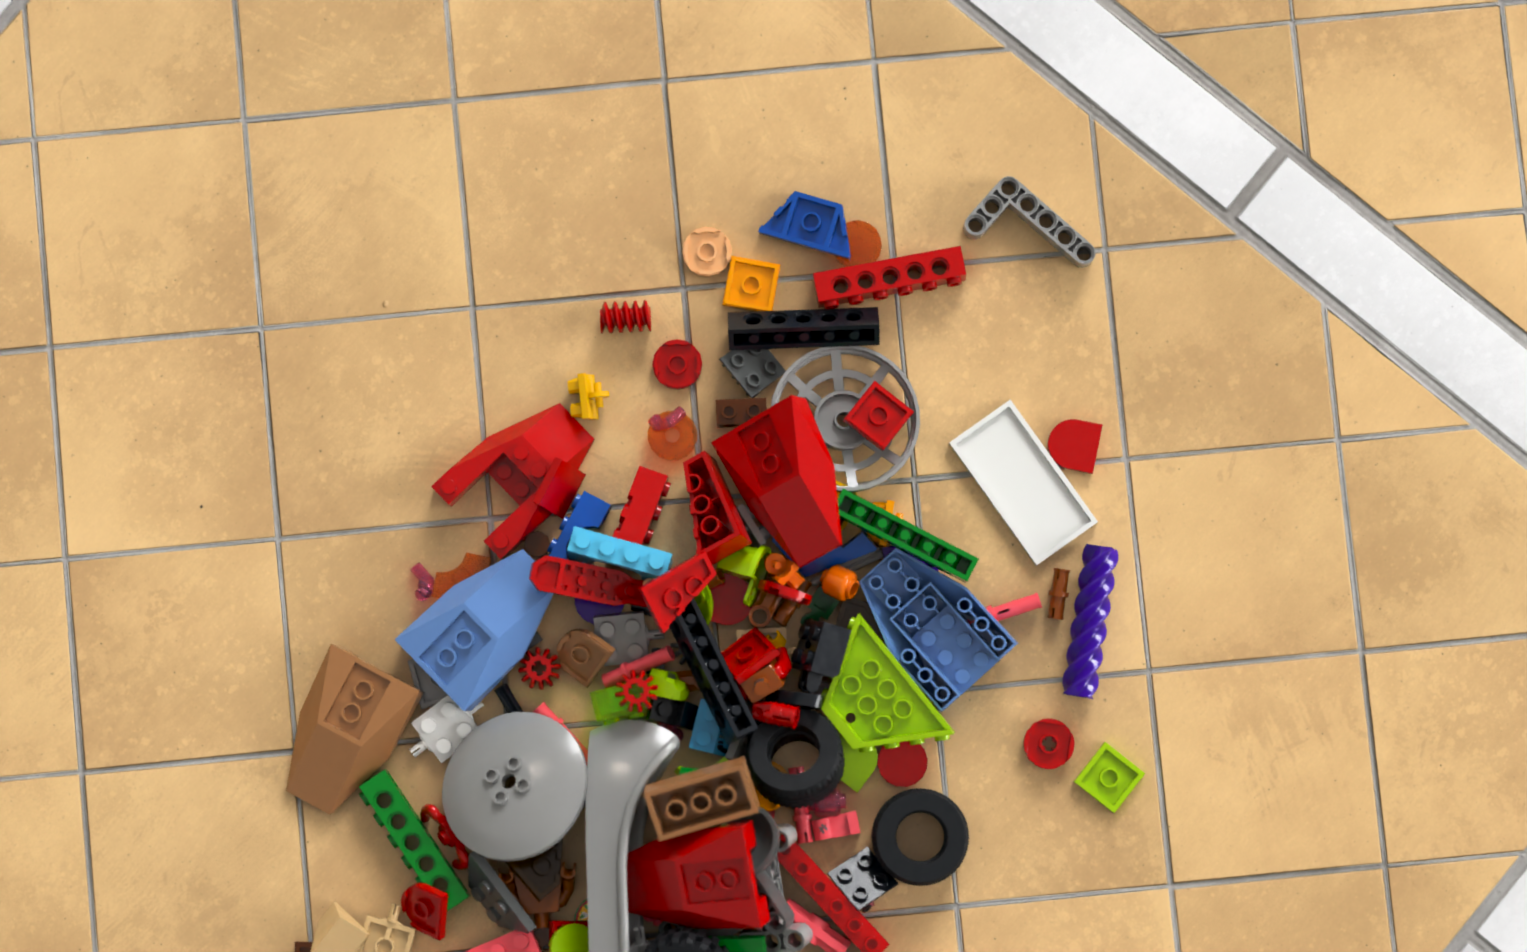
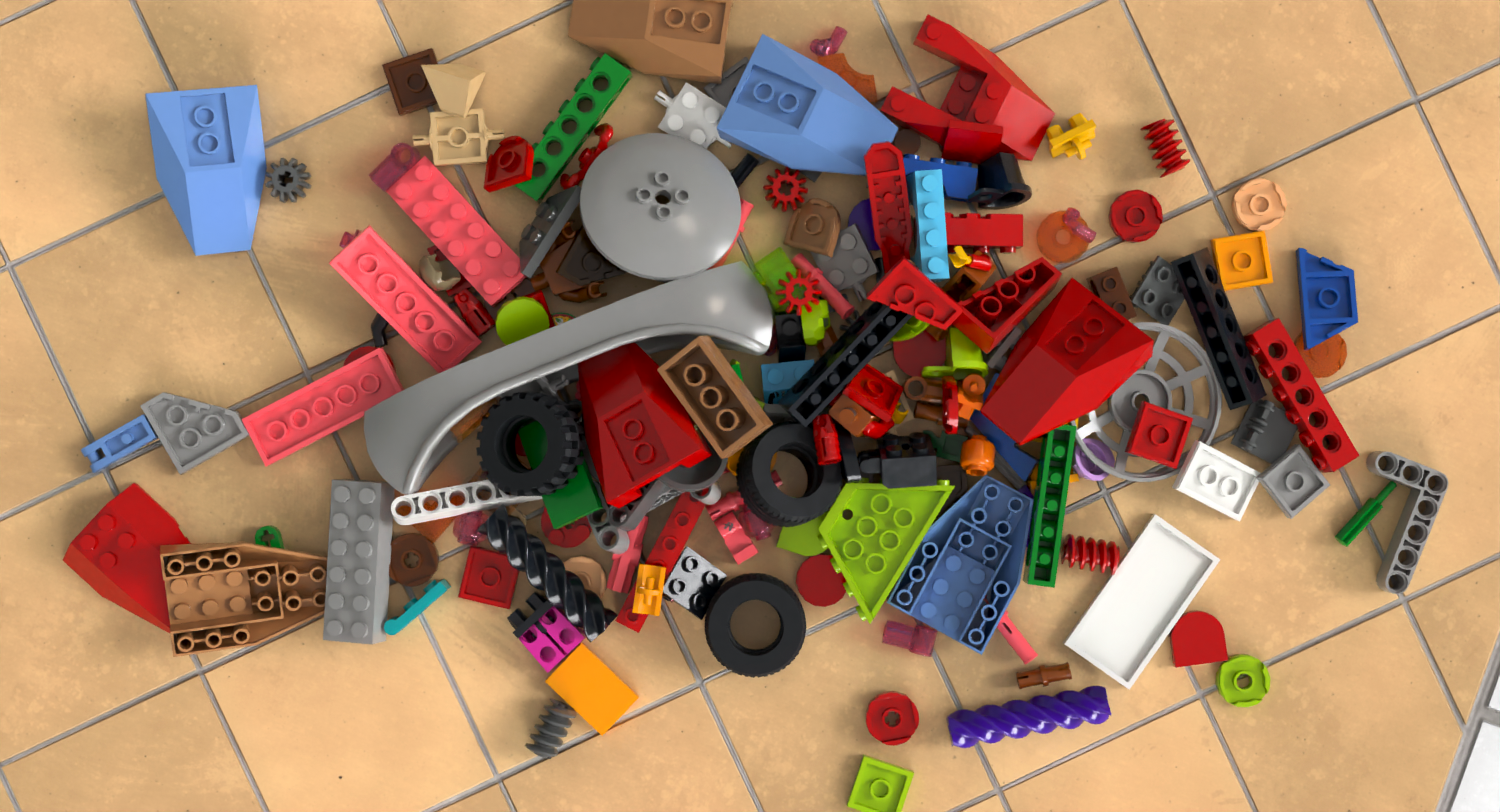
camera: 70 degrees right, 5 degrees up
none -> light orange hips [632,563,666,616]
none -> clear pink piece [882,620,938,657]
none -> torso [941,246,996,302]
none -> black container [968,152,1032,209]
none -> red piece [1061,534,1120,575]
none -> lavender piece [1072,438,1115,481]
none -> white tile [1172,440,1261,521]
none -> lime tile [1216,654,1270,707]
none -> dark grey hinge [1231,399,1297,464]
none -> light grey plate [1256,444,1330,519]
none -> green axle [1335,481,1397,547]

